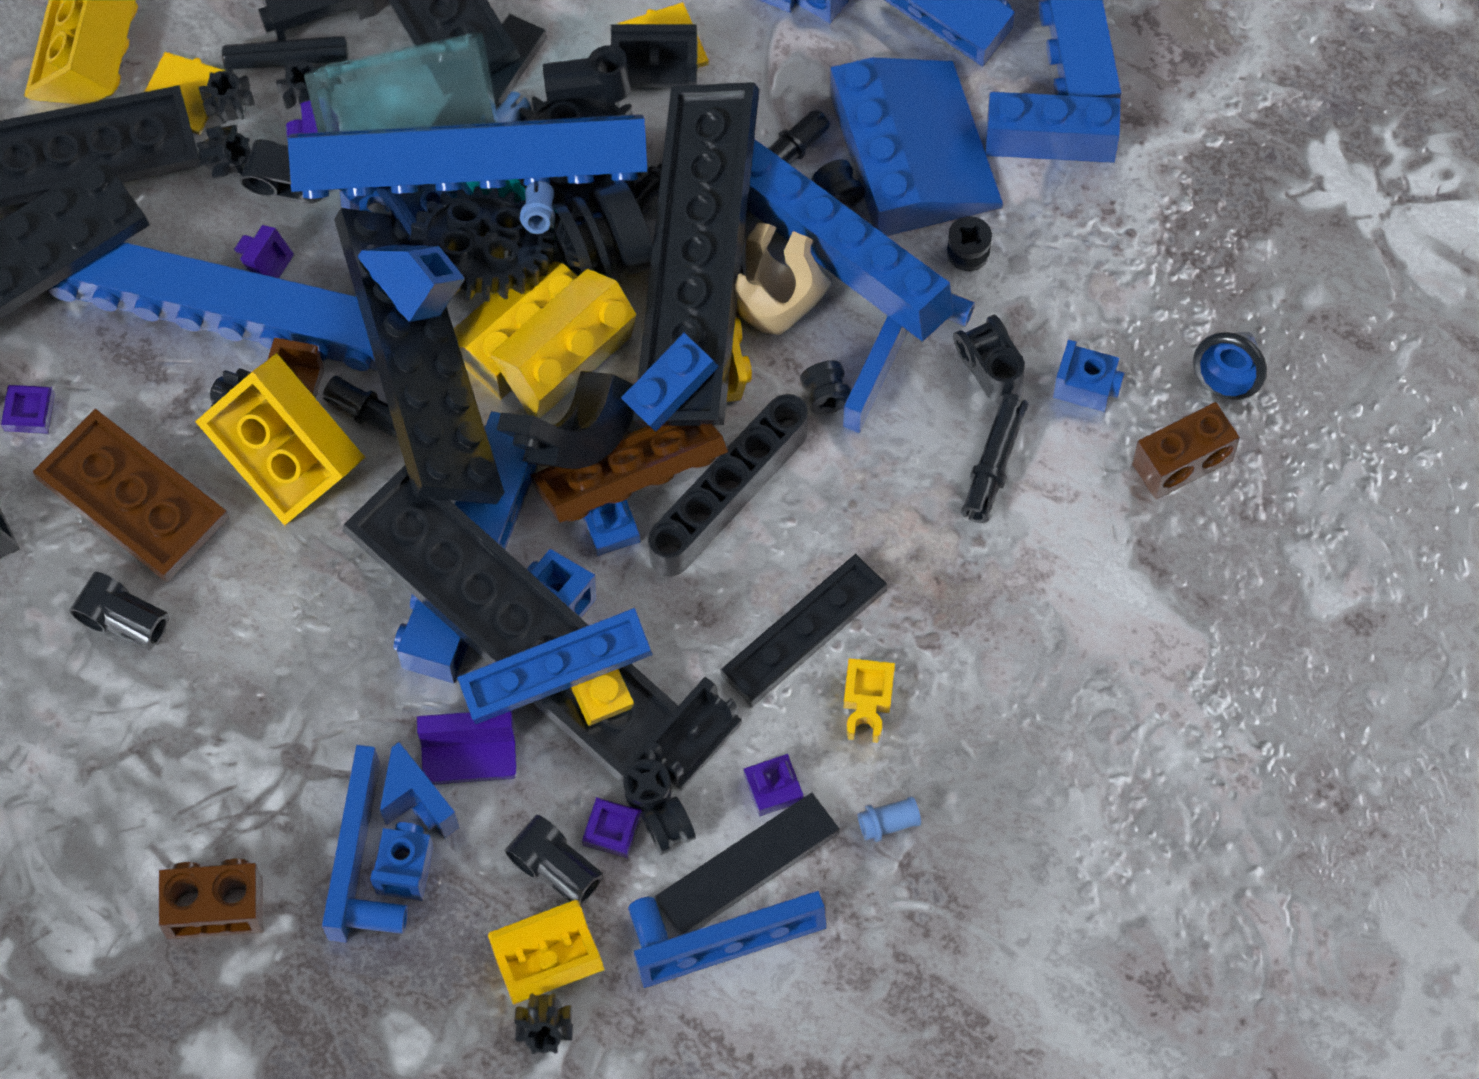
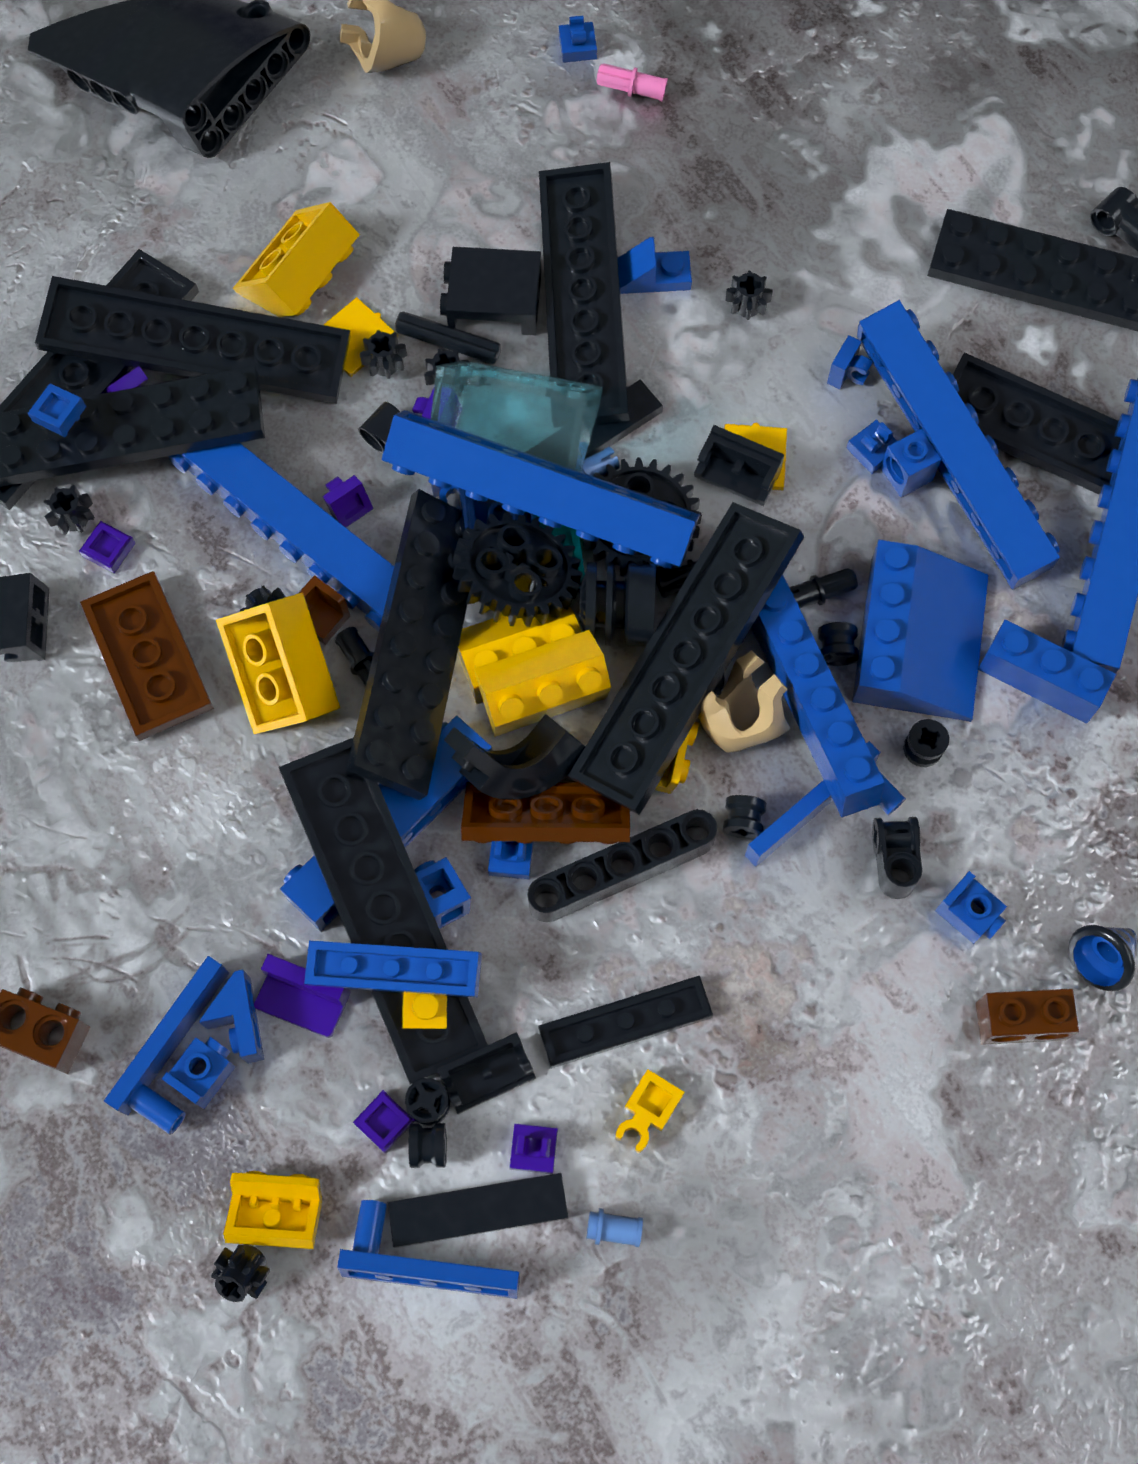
camera: 25 degrees right, 5 degrees up
black piece [69,571,170,650] -> none
black gear [196,125,250,179] -> none
blue slope [357,245,465,322] -> none
black piece [504,814,604,905] -> none
medium blue pin [520,181,555,234] -> none
black piece [542,45,631,103] -> none
blue plate [621,333,719,432] -> none
black pin [961,393,1029,523] -> none

